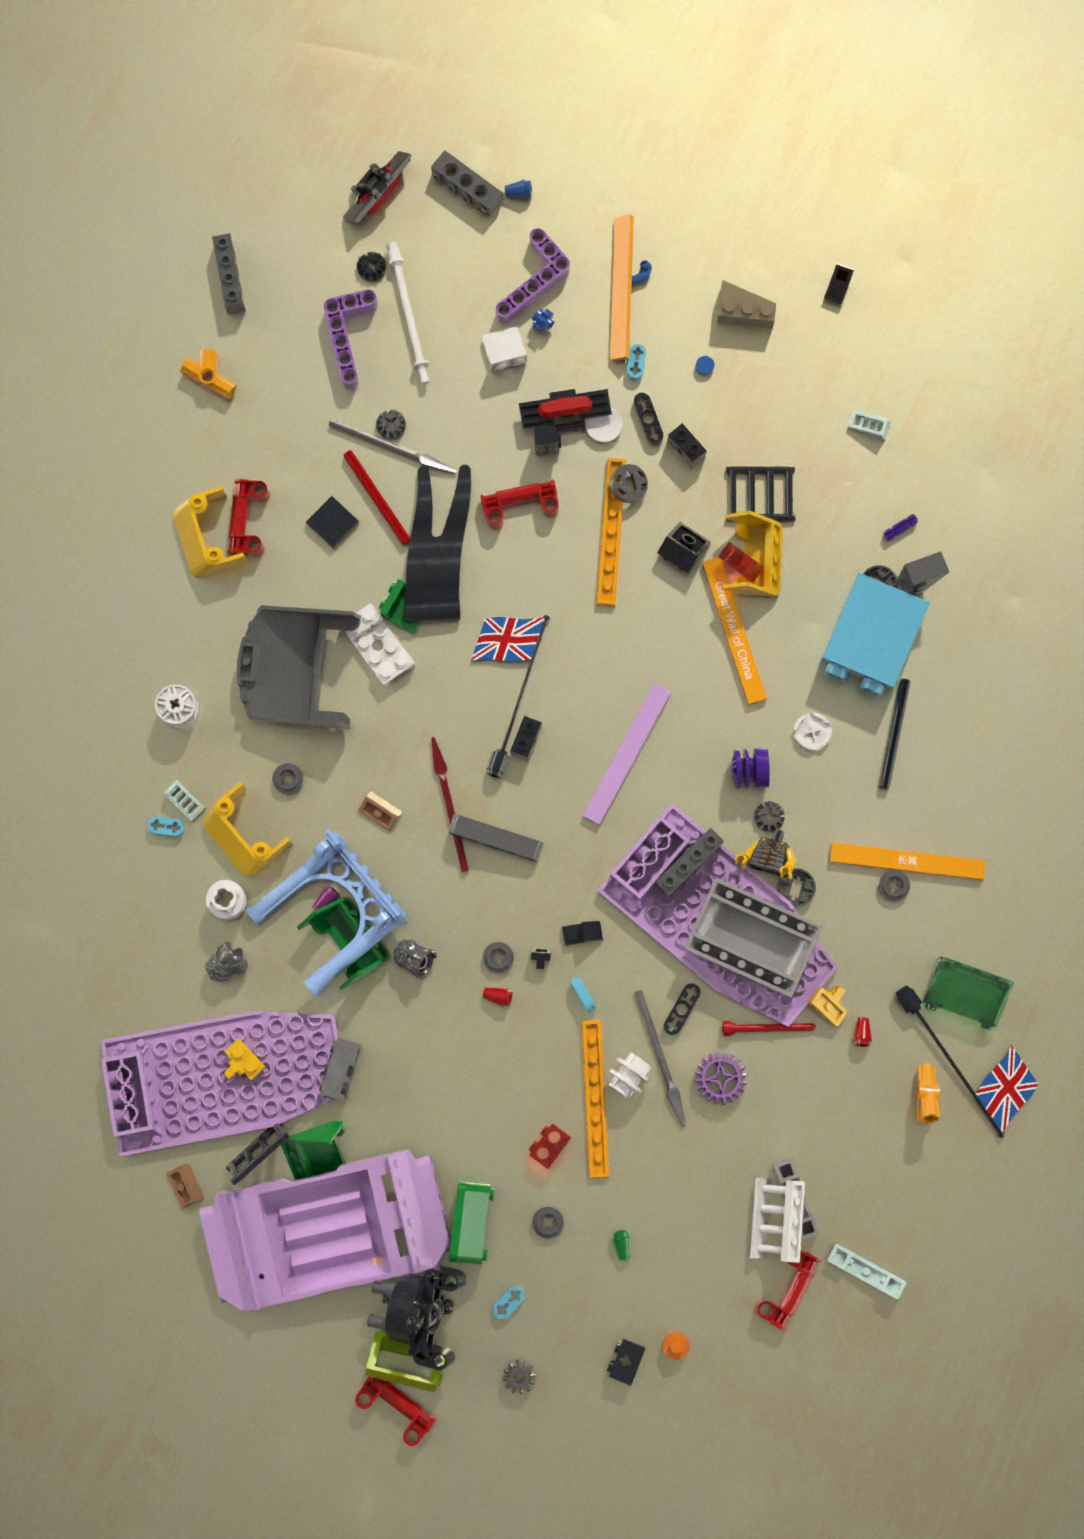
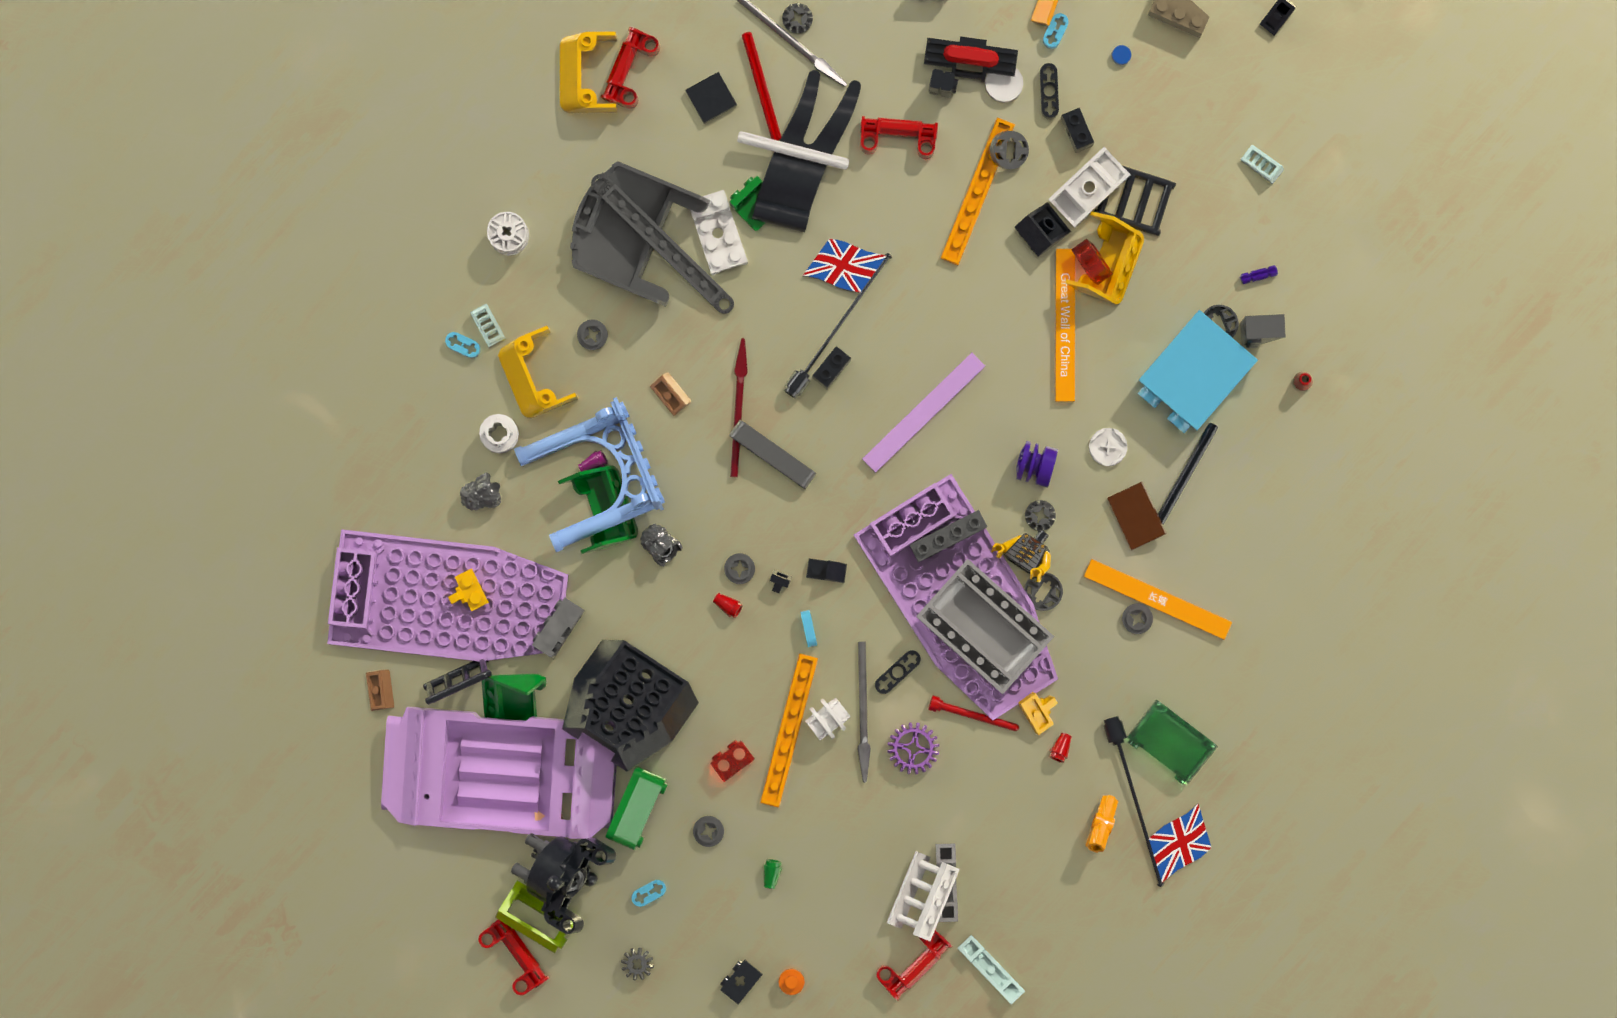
camera: 20 degrees right, 5 degrees up
none -> black wedge [562,640,699,772]
none -> dark grey plate [591,174,734,314]
none -> white axle [737,131,849,170]
none -> white piece [1048,147,1131,227]
none -> reddish brown tile [1107,481,1167,550]
none -> red cone [1293,372,1313,391]

